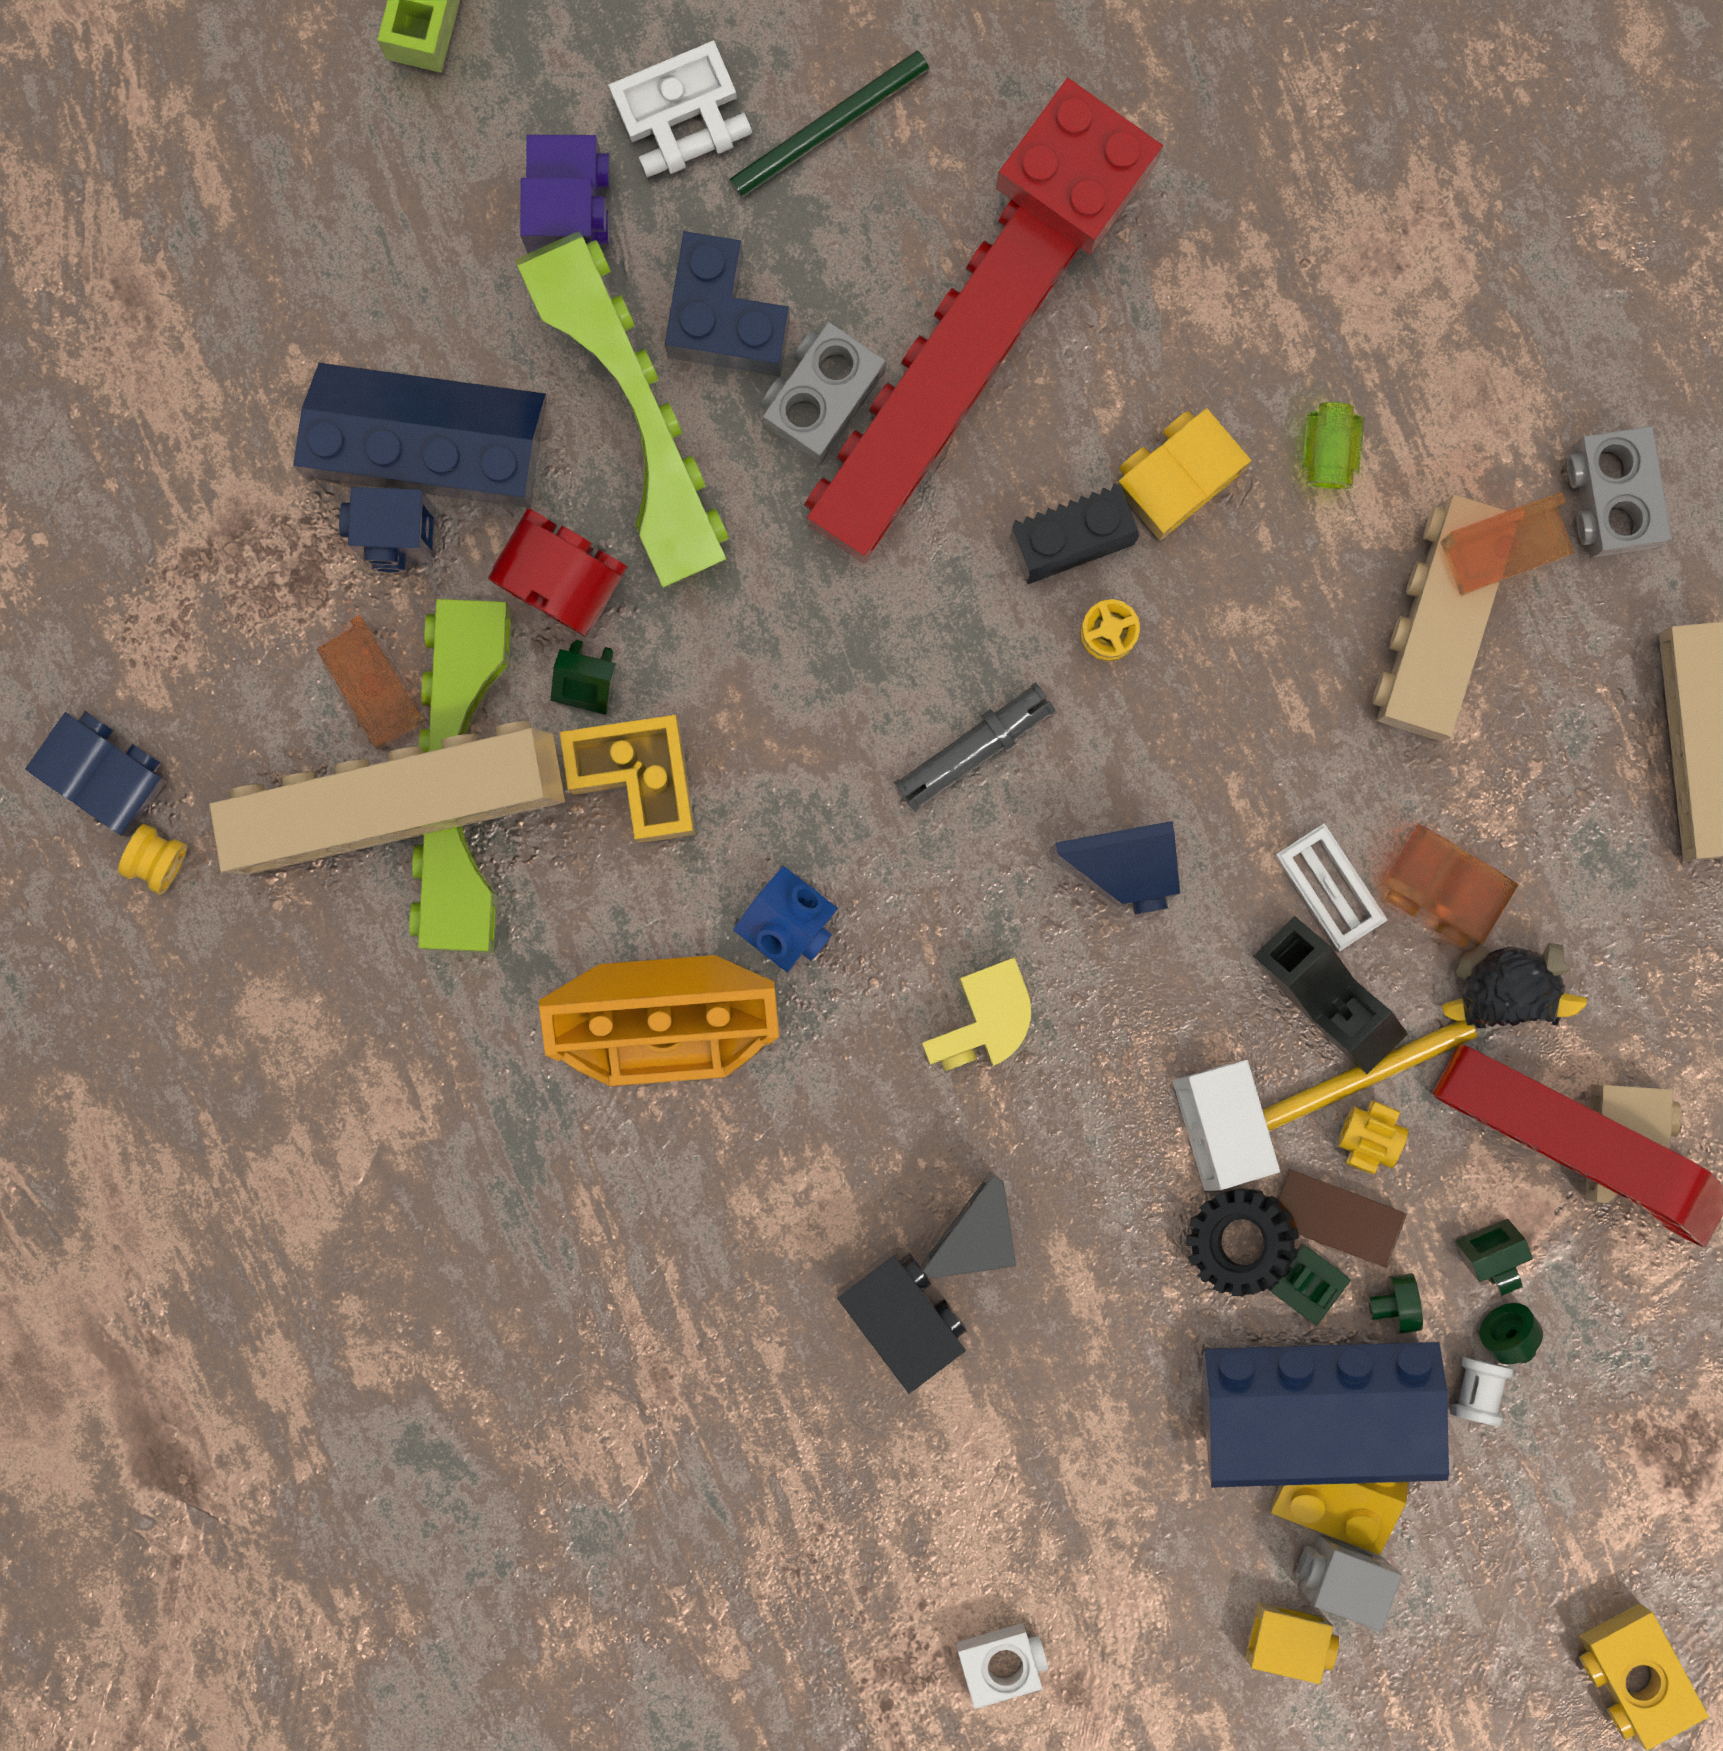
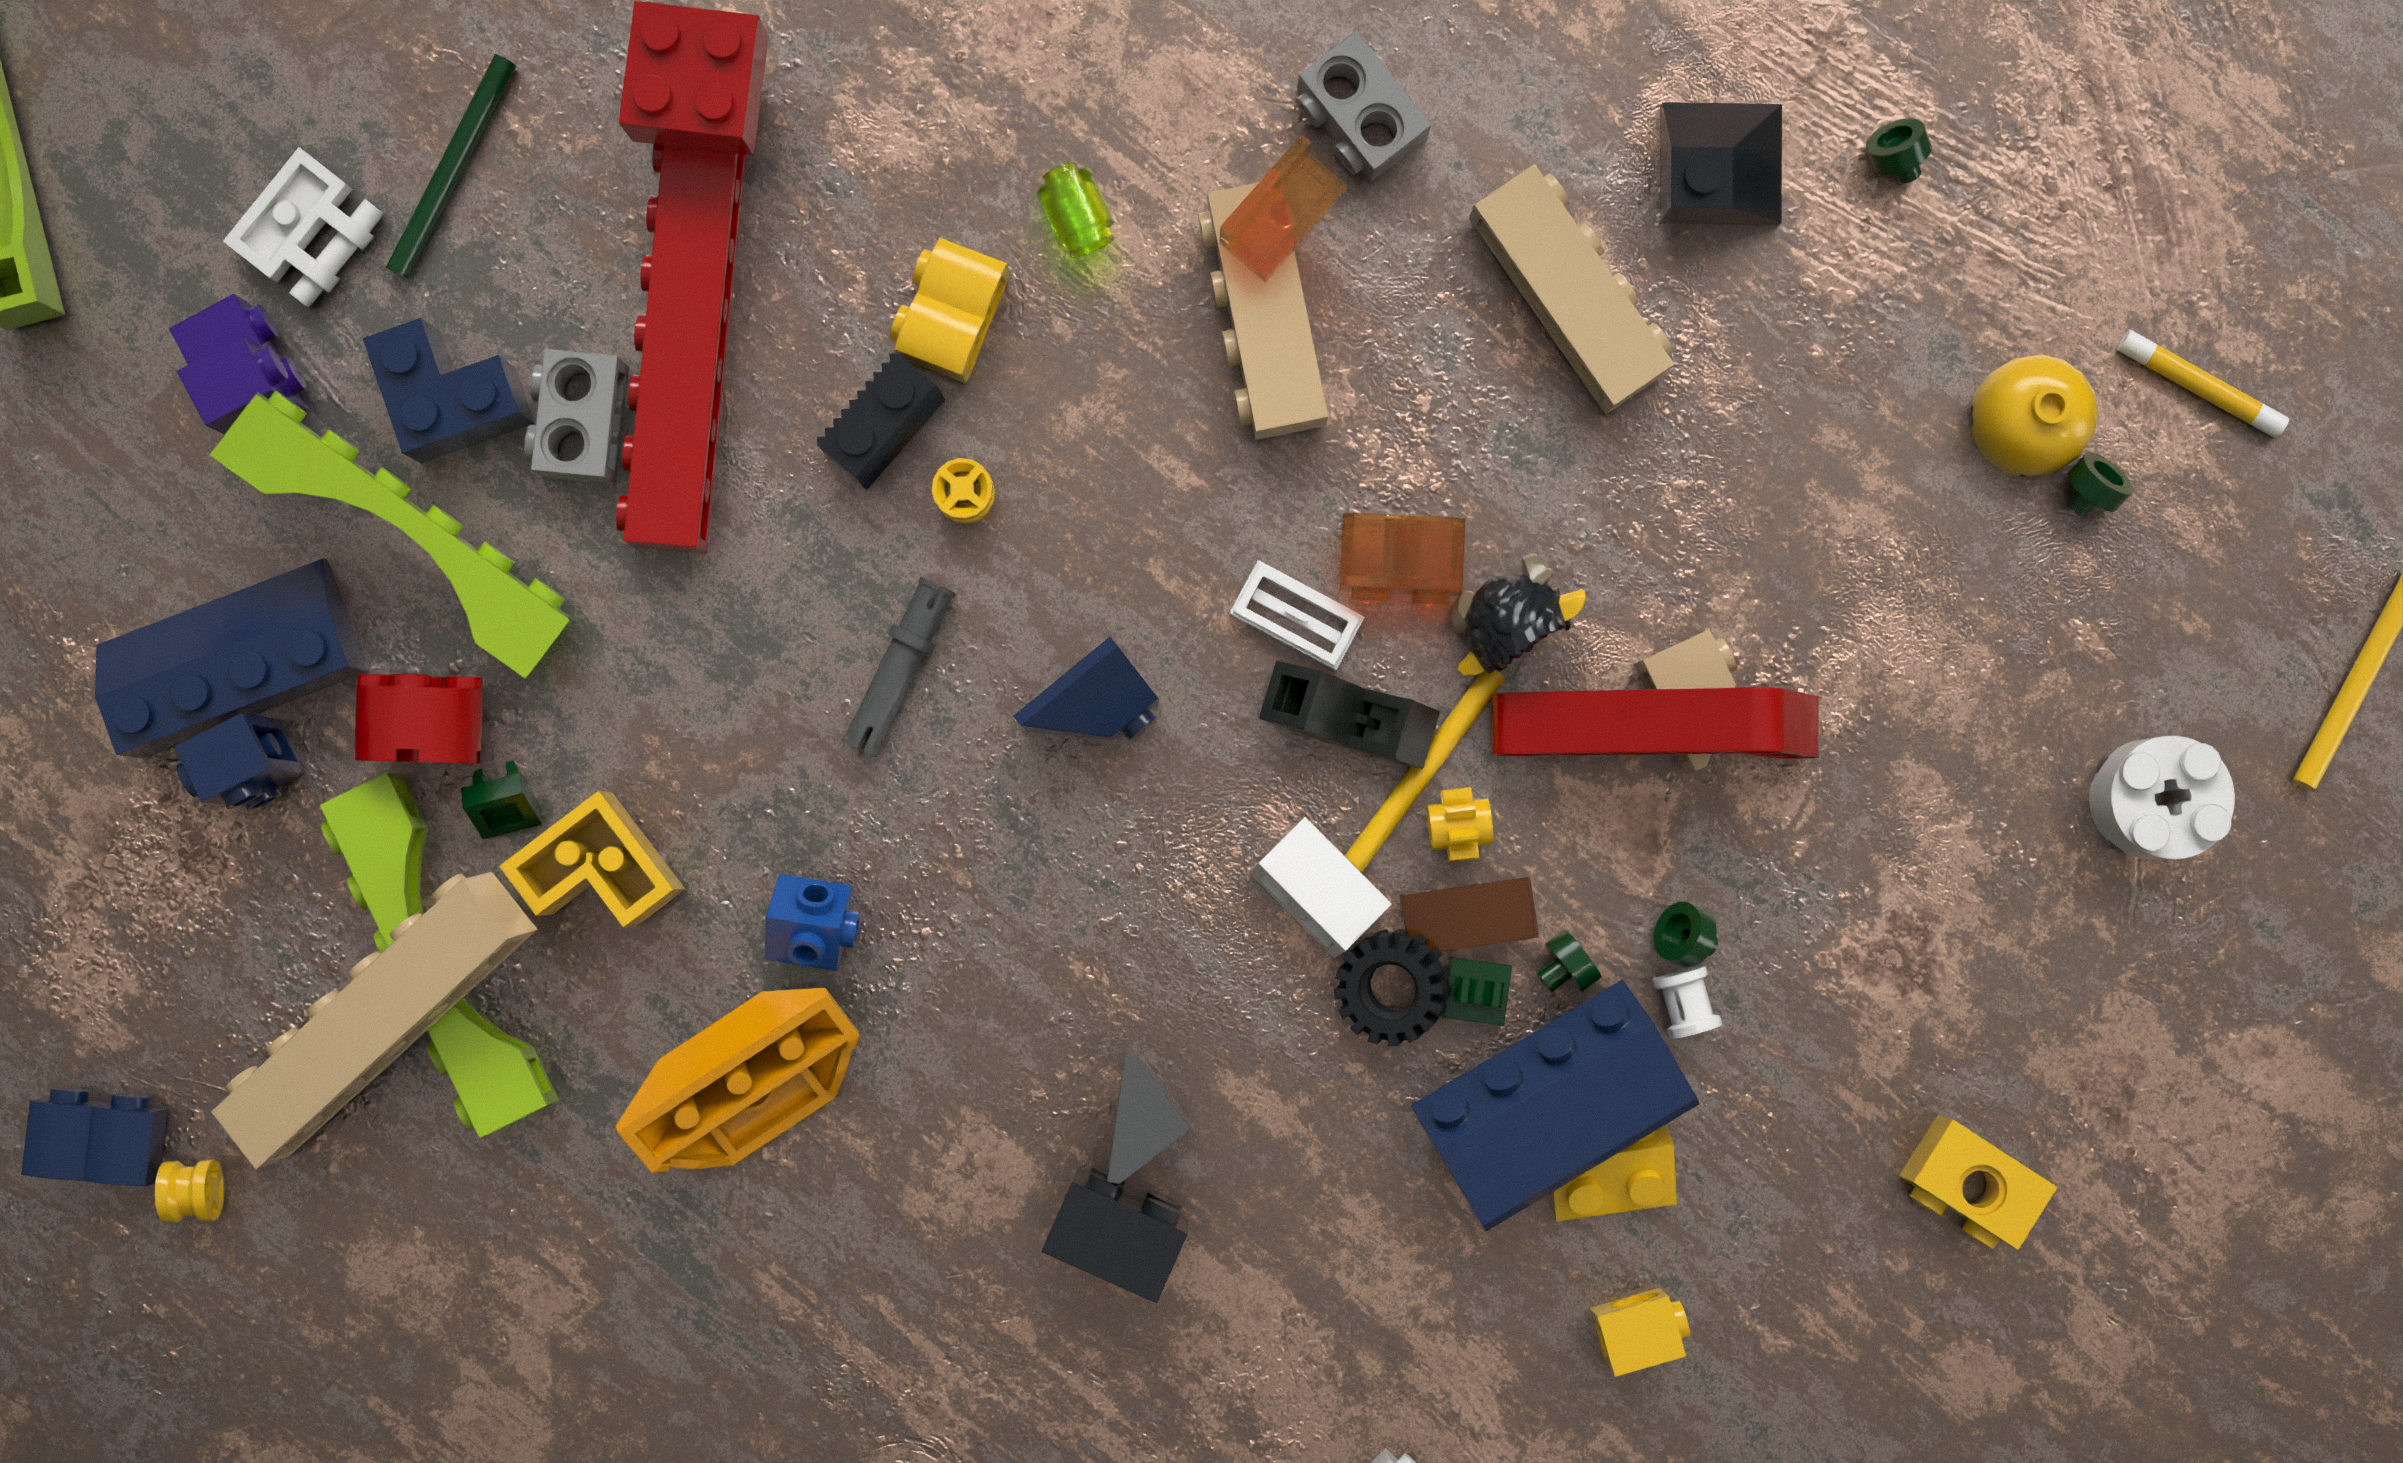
camera: 30 degrees left, 0 degrees up
clear orange panel [317,615,427,749] -> none
light yellow brick [921,957,1031,1071] -> none
light grey brick [1296,1534,1402,1632] -> none
dark green tile [1455,1218,1533,1296] -> none

